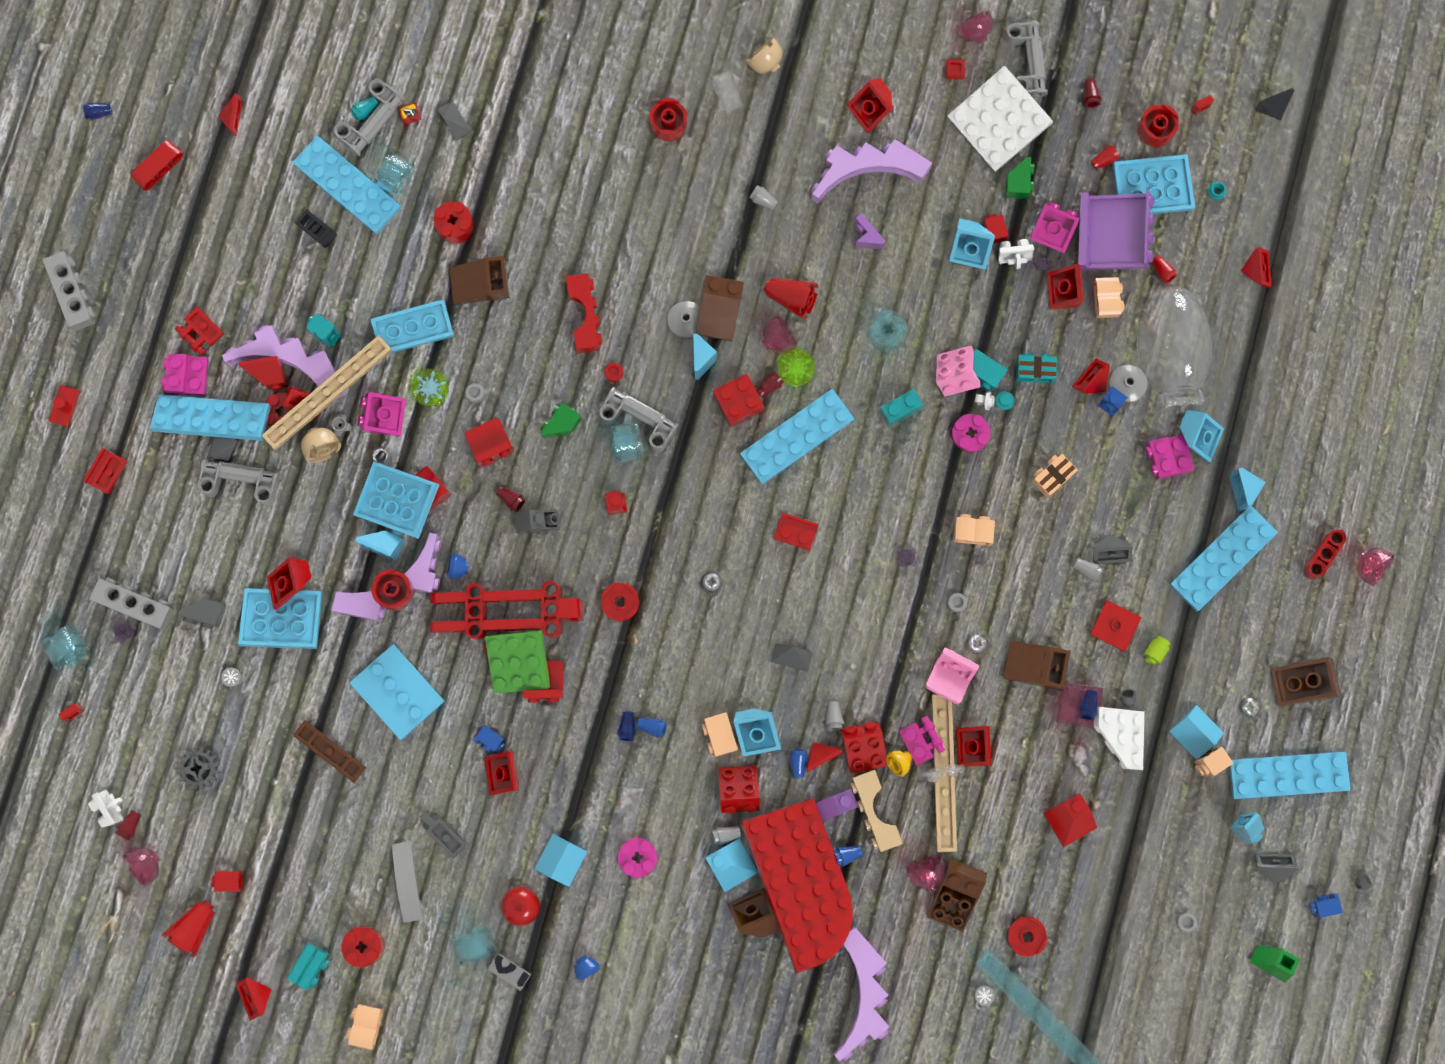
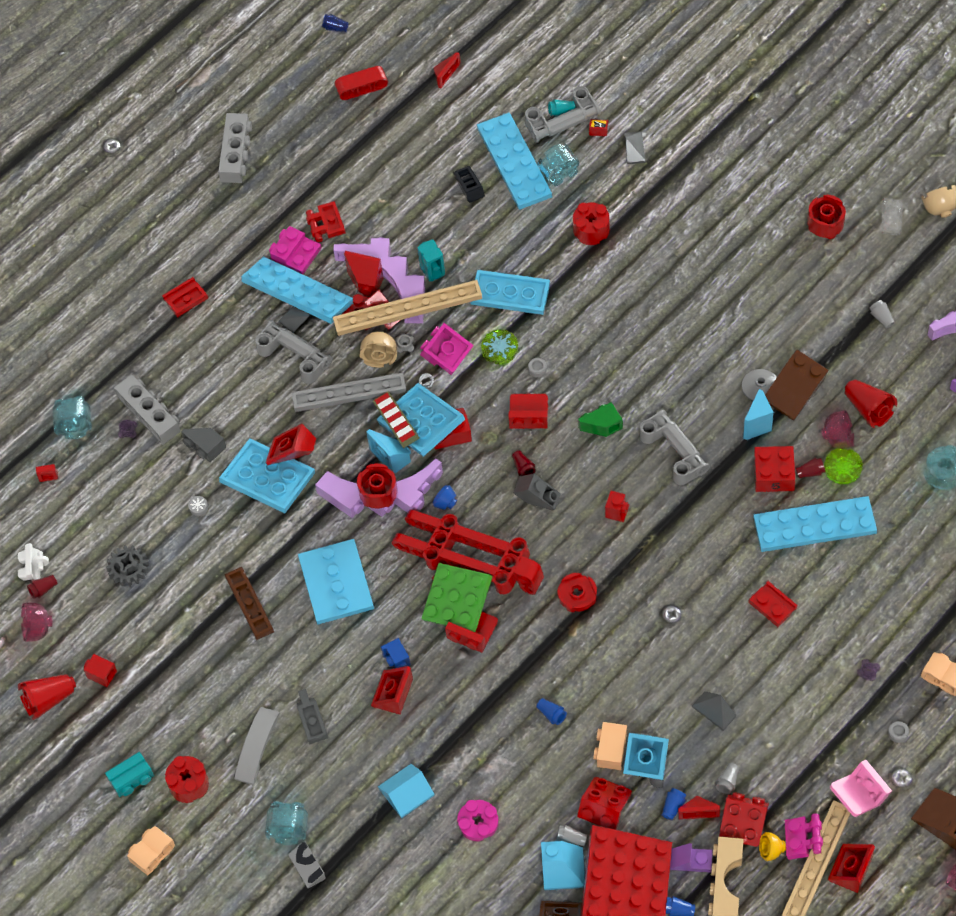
camera: 35 degrees right, 20 degrees down
red tile [49,385,80,427] -> none
red slope [235,977,272,1021] -> none
reddish brown slope [450,256,510,305] -> none
red cylinder [501,886,541,926] -> none
red arch [566,273,603,354] -> none
blue cone [574,955,600,981] -> none
red tile [604,363,623,383] -> none
clear light blue brick [610,422,644,464] -> none
clear blue cone [617,711,636,741] -> none
teal brick [879,389,923,428] -> none
clear slope [922,765,964,783] -> none
none -> light grey plate [292,373,406,412]
none -> tile [373,391,420,448]

